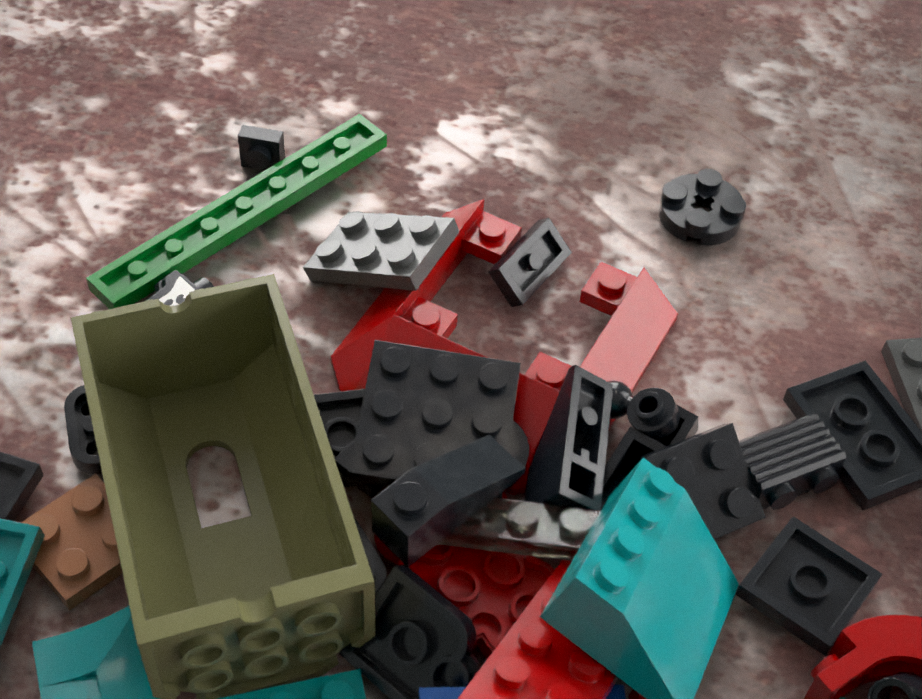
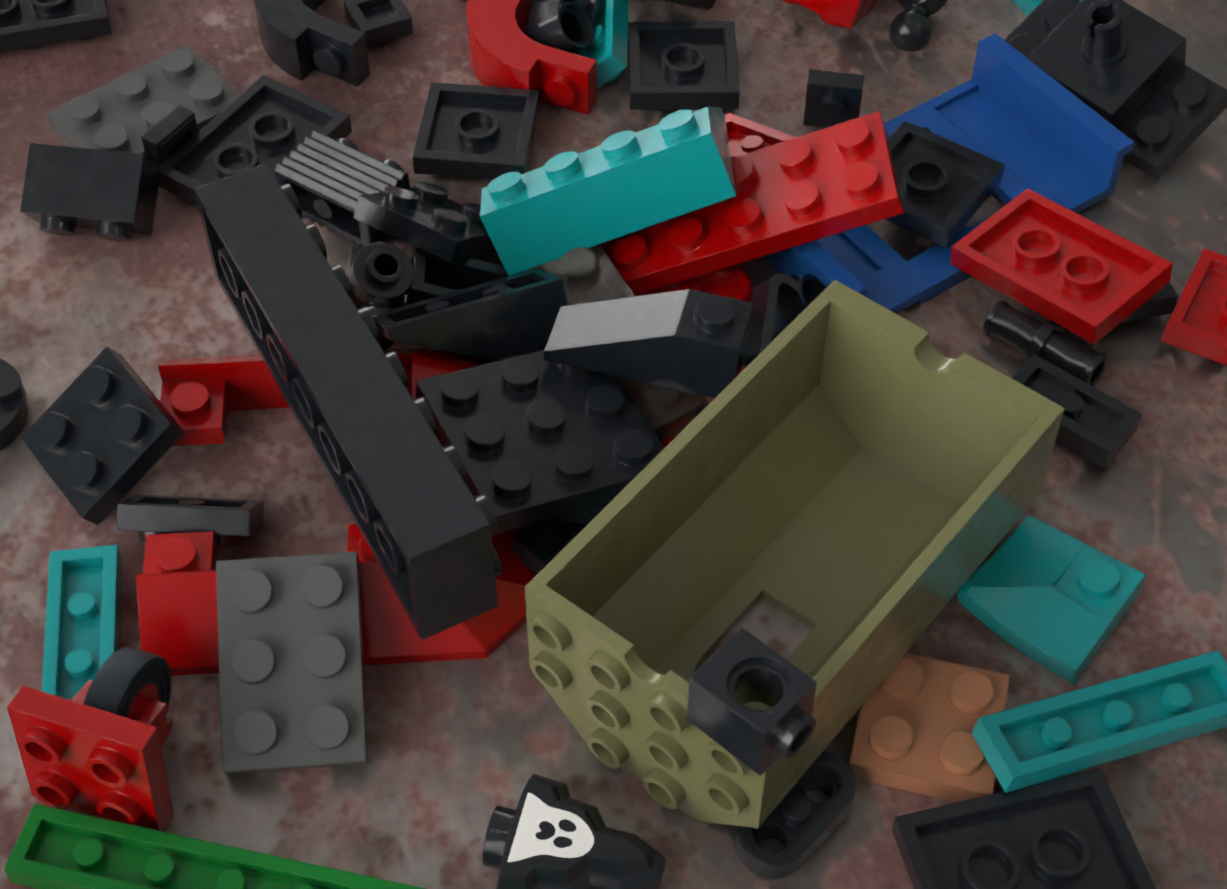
camera: 120 degrees left, 0 degrees up
none -> red plate [7,647,174,832]
none -> black brick [20,143,161,241]
none -> black plate [21,347,185,525]
none -> teal plate [42,545,122,700]
none -> black tile [141,105,199,166]
none -> black brick [195,163,503,640]
none -> black brick [687,627,817,776]

